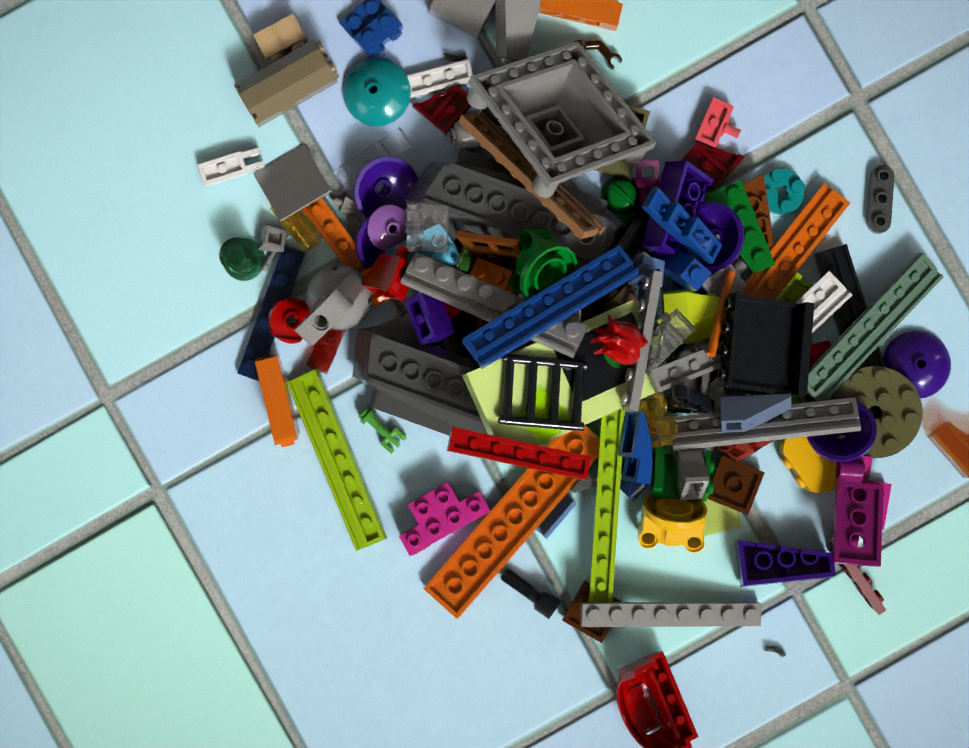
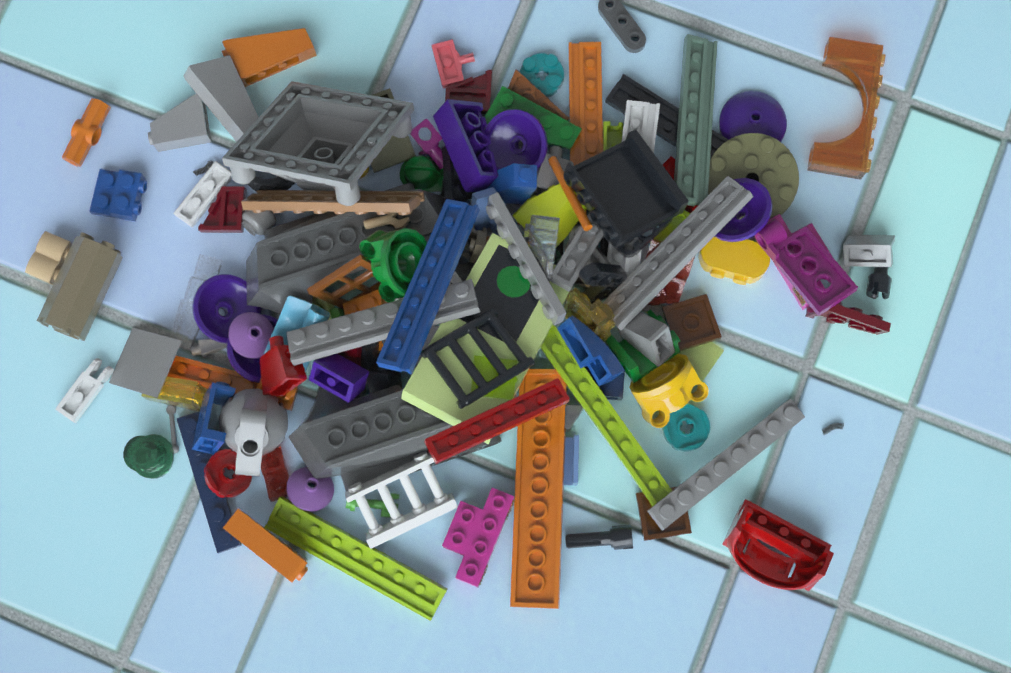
camera: 35 degrees left, 10 degrees down
light grey slope [257,224,287,252] -> none
teal dish [343,58,411,127] -> none
clear hinge [405,203,449,253] -> none
dark brown arm [574,40,622,70] -> none
red hair [590,315,648,365] -> none
blue slope [641,188,722,264] -> none
sand blue slope [720,394,792,433] -> none
dark purple wedge [735,540,836,587] -> none
none -> blue panel [192,382,236,455]
none -> medium lavender dish [286,467,334,511]
none -> white fence [345,451,458,549]
none -> tan bar [364,212,410,230]
none -> teal plate [662,404,710,452]
none -> light grey panel [843,235,895,267]
none -> black piece [866,267,892,299]

